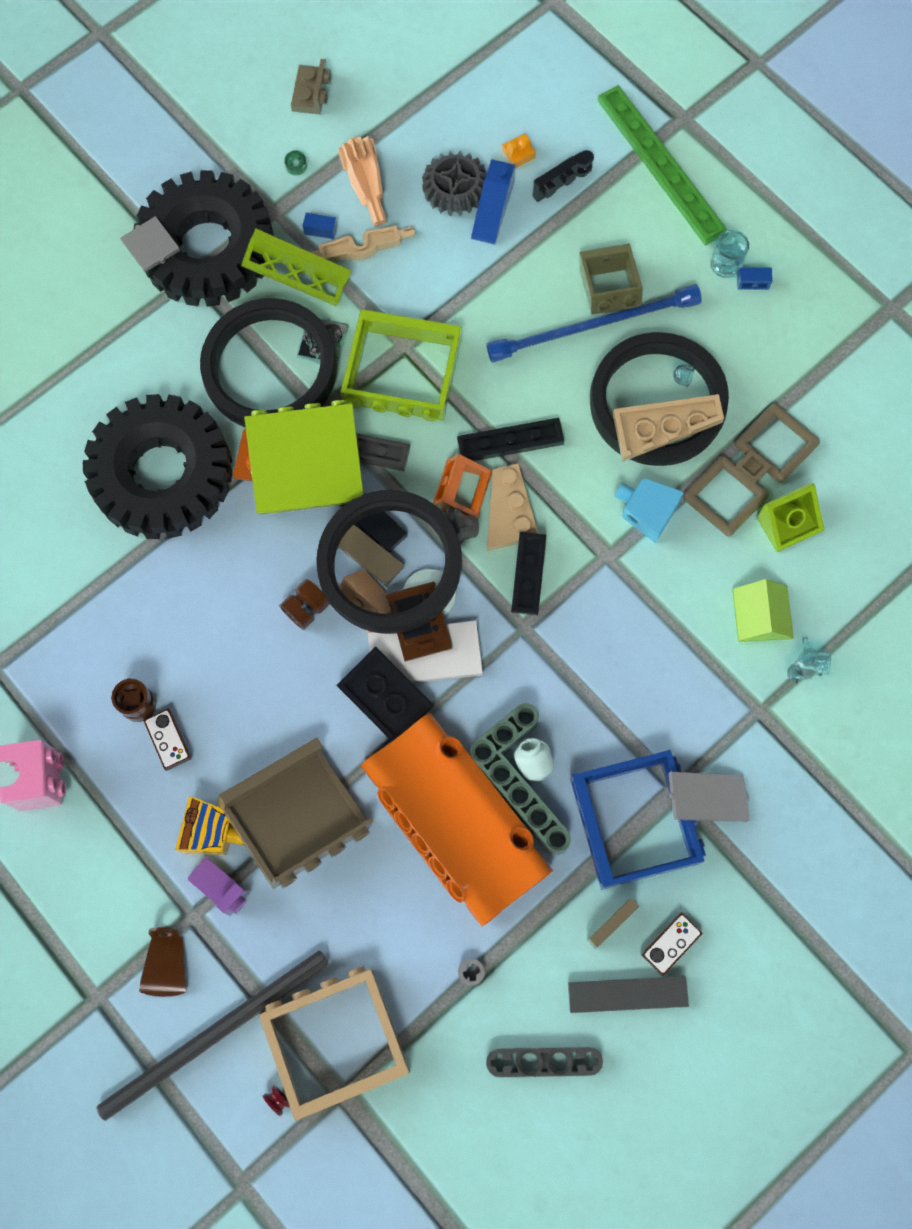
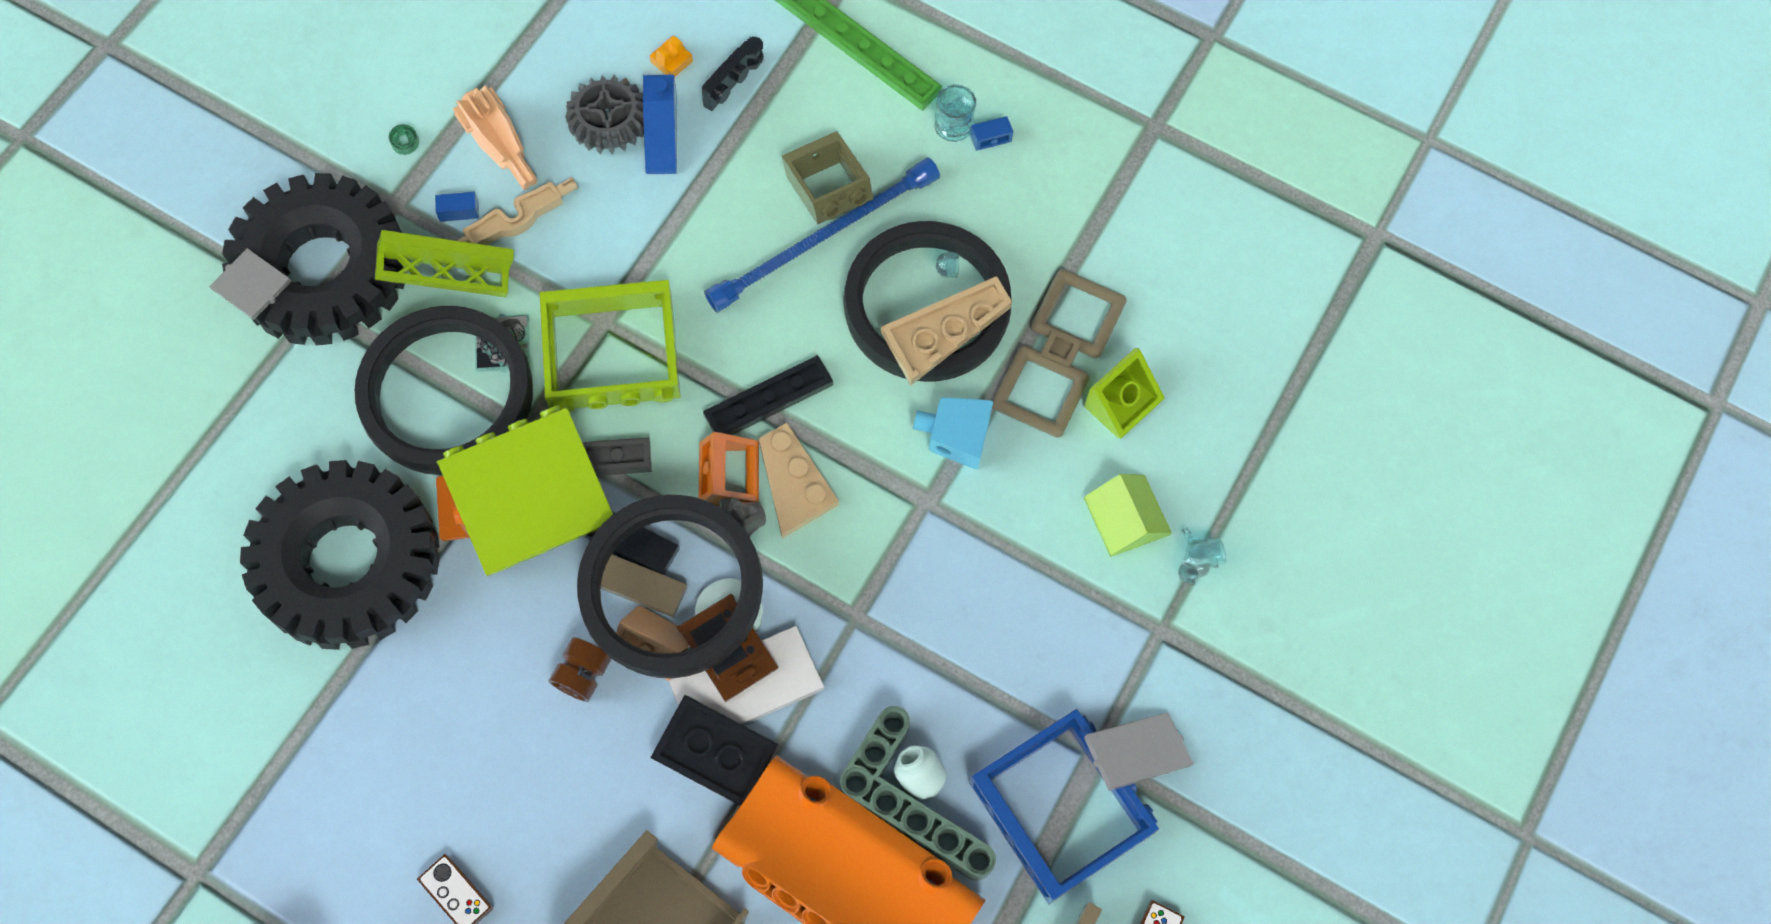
camera: 25 degrees left, 5 degrees down
reddish brown wheel [111,679,156,722] -> none
dark tan bracket [291,59,331,114] -> none
black tile [511,532,547,616] -> none

